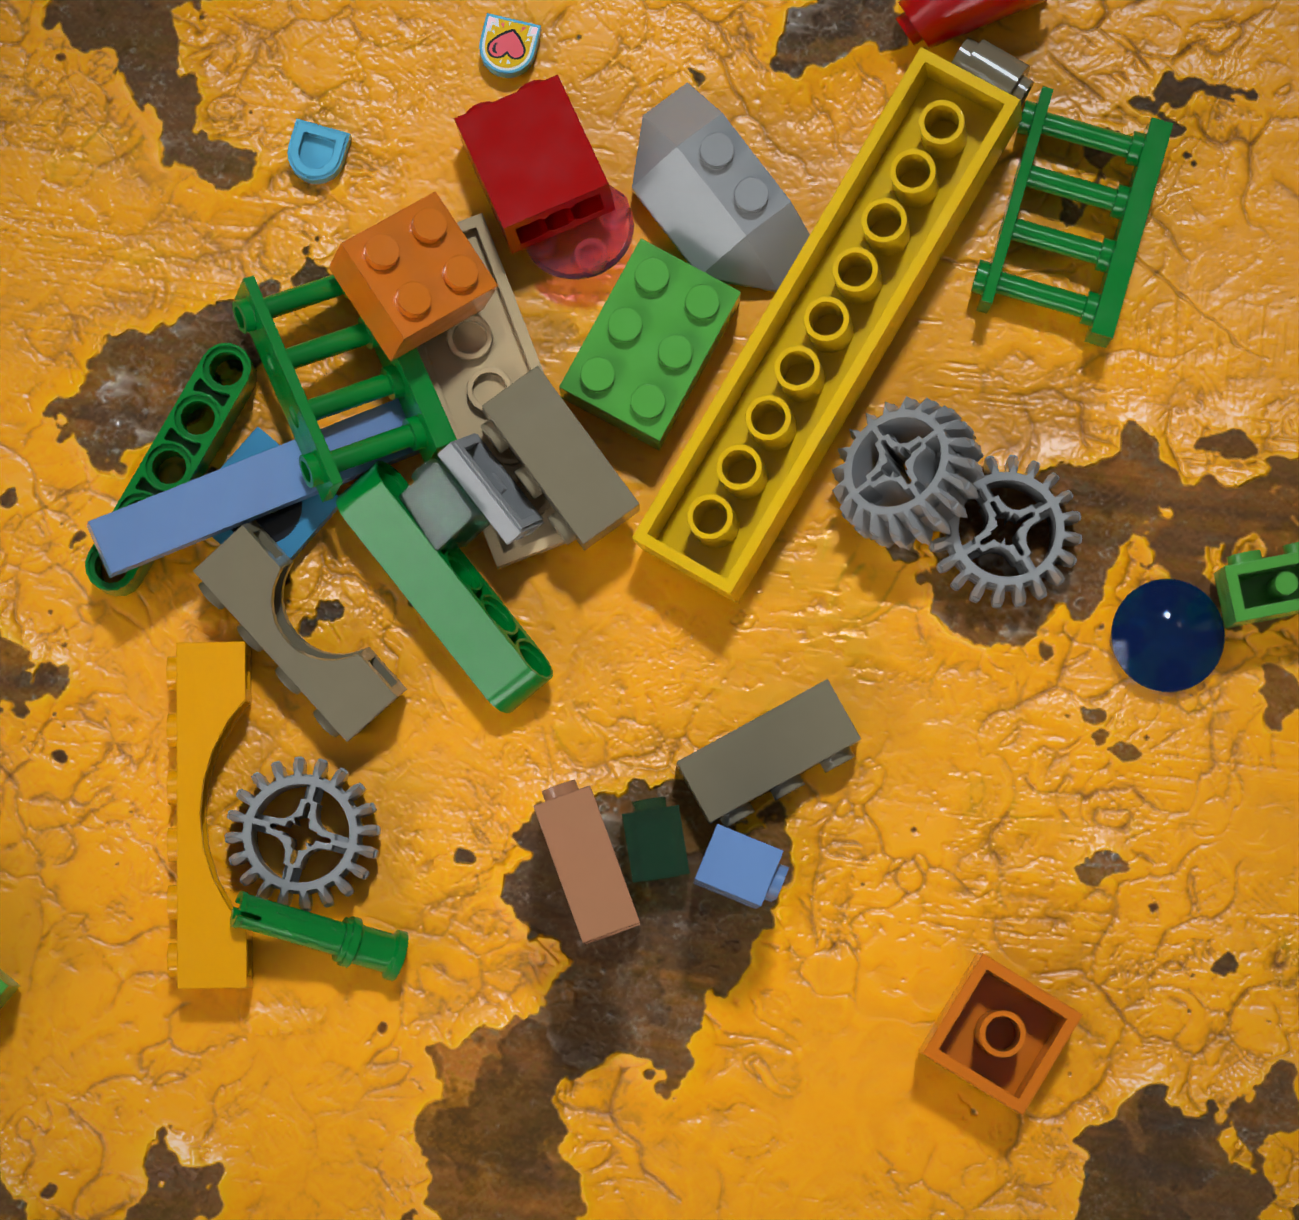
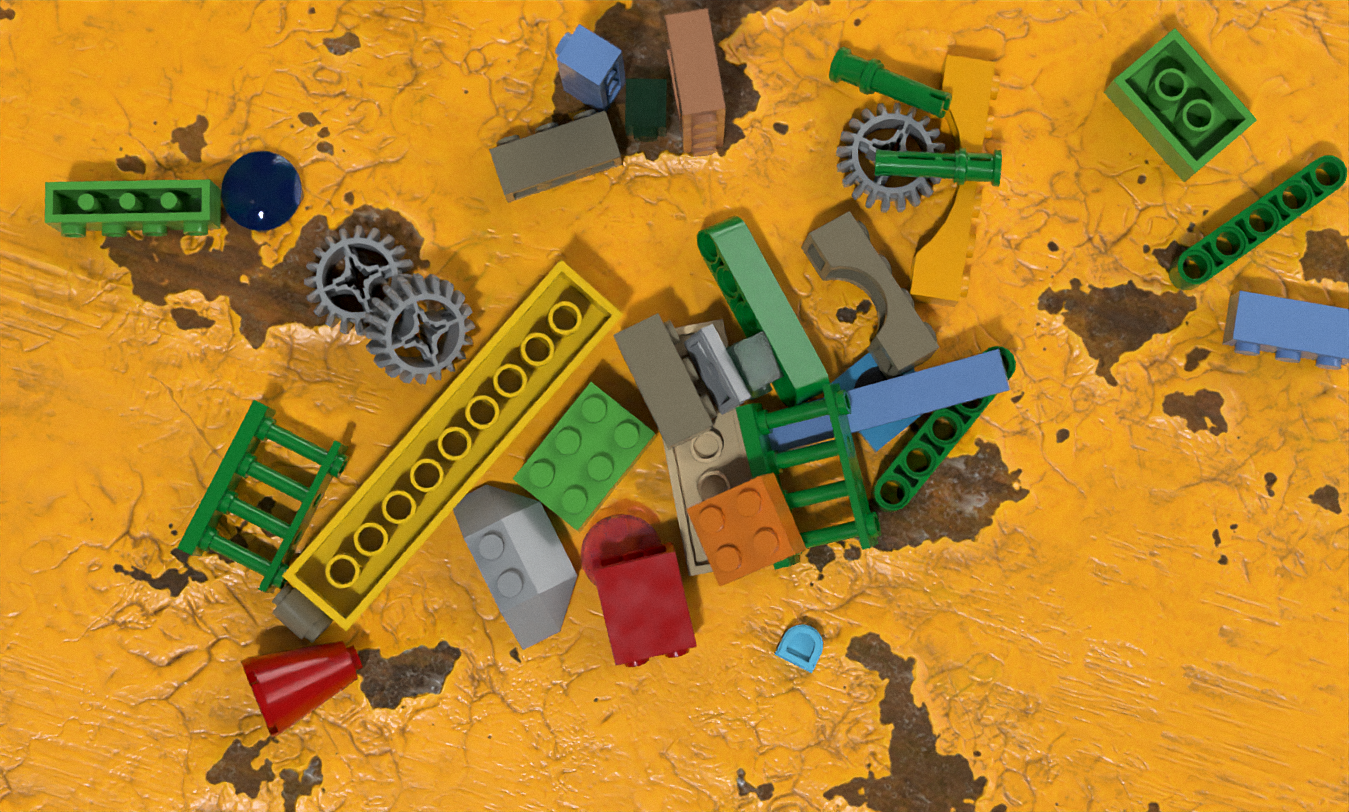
camera: 165 degrees left, 0 degrees up
tile [479,13,542,78] -> none
none -> green pin [874,148,1002,187]

